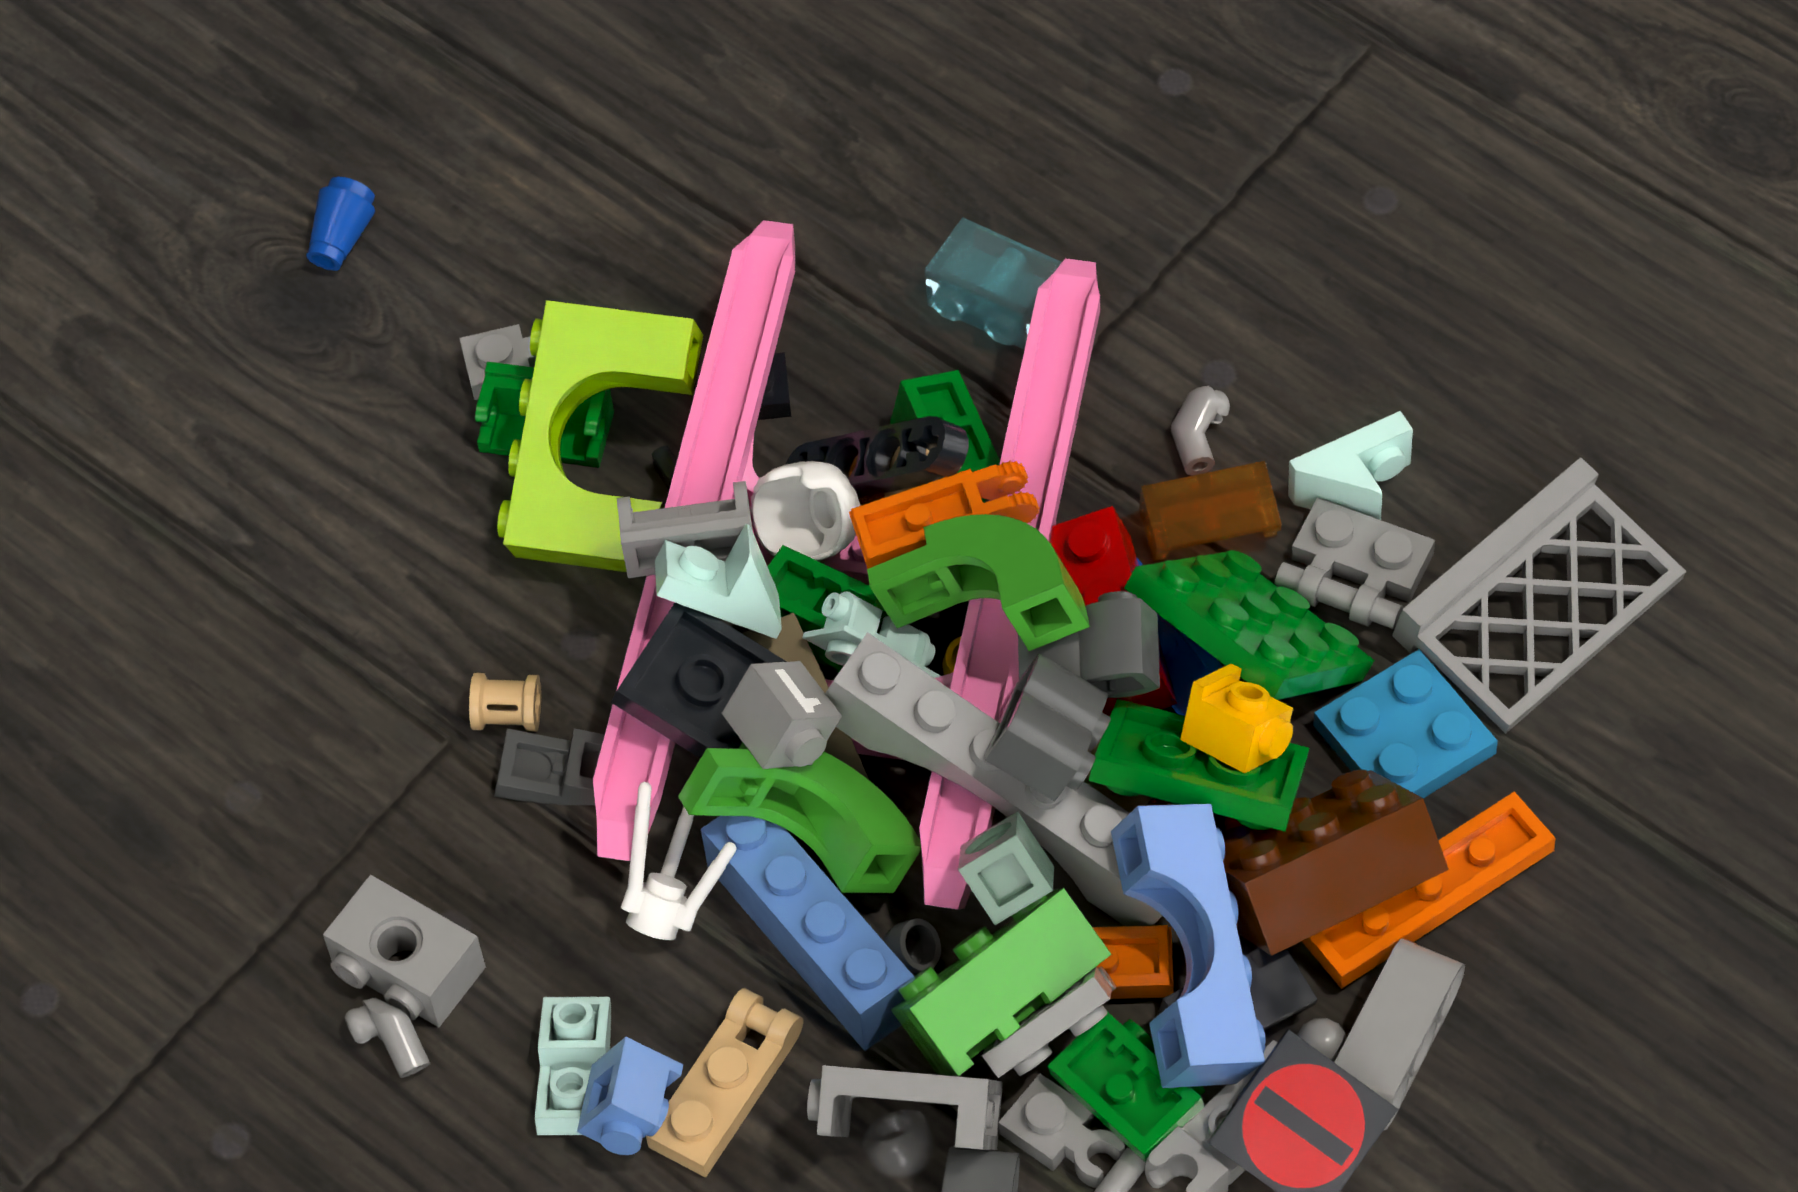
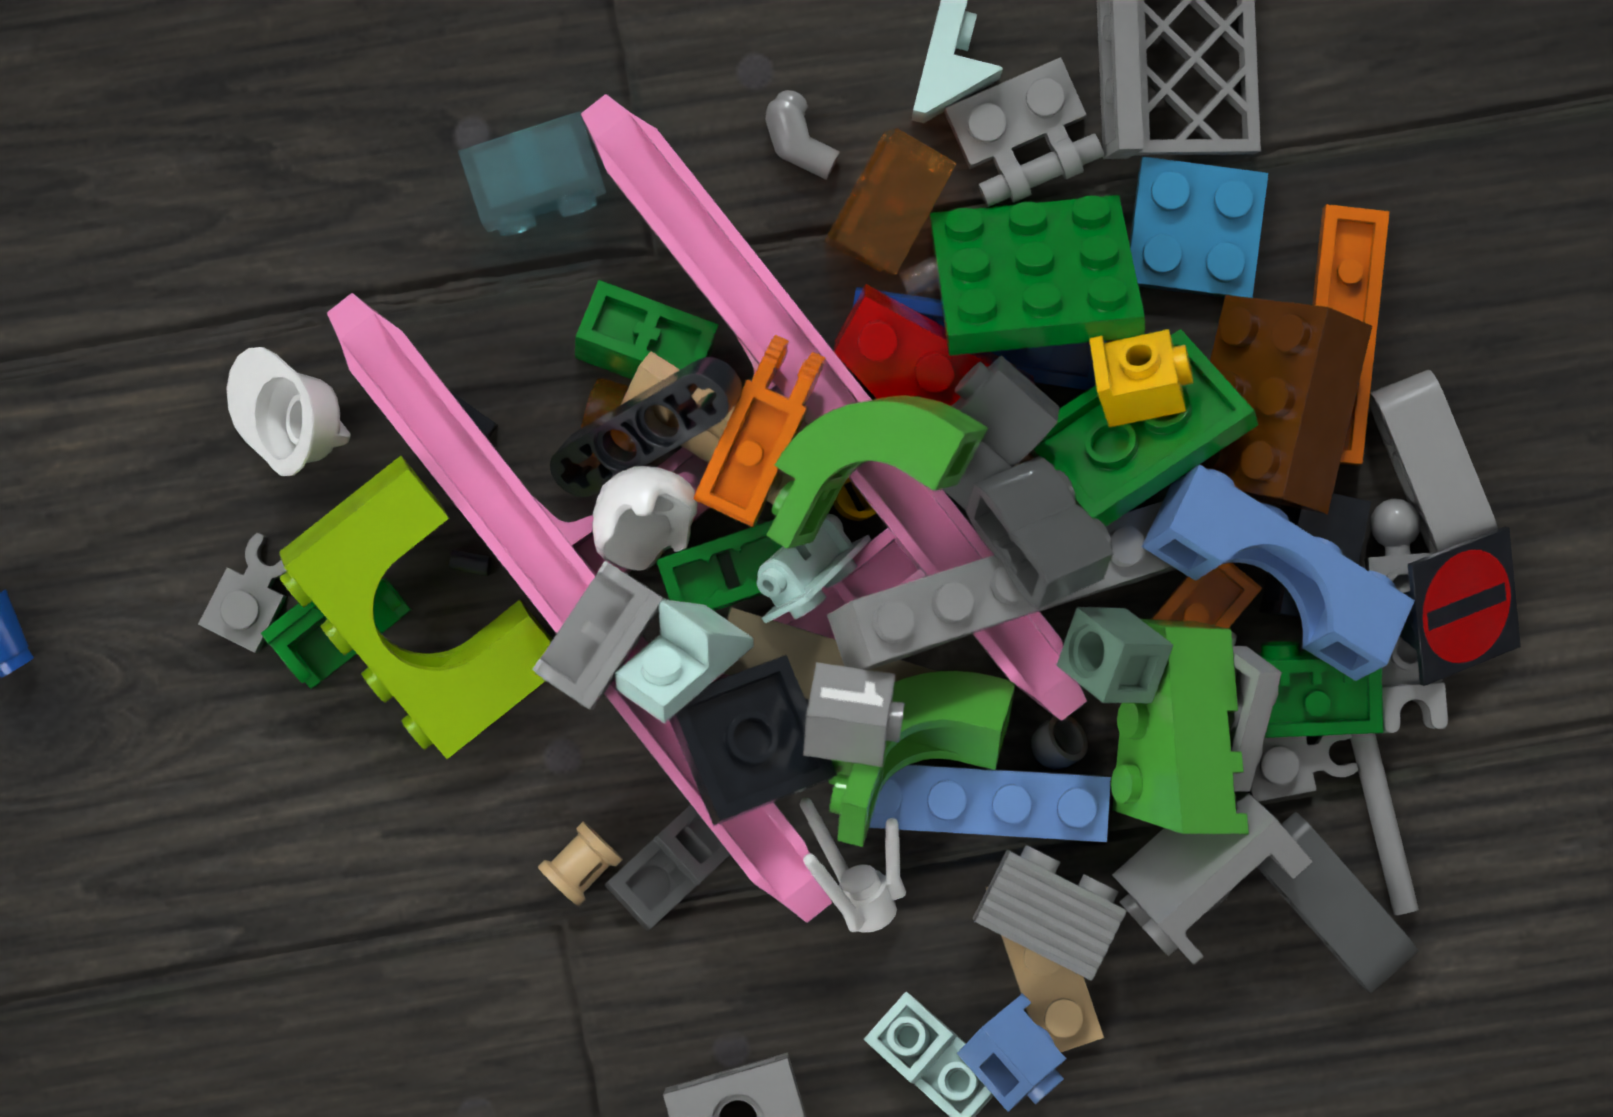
camera: 50 degrees left, 30 degrees up
none -> white piece [227,347,351,476]
none -> light grey brick [972,845,1127,981]

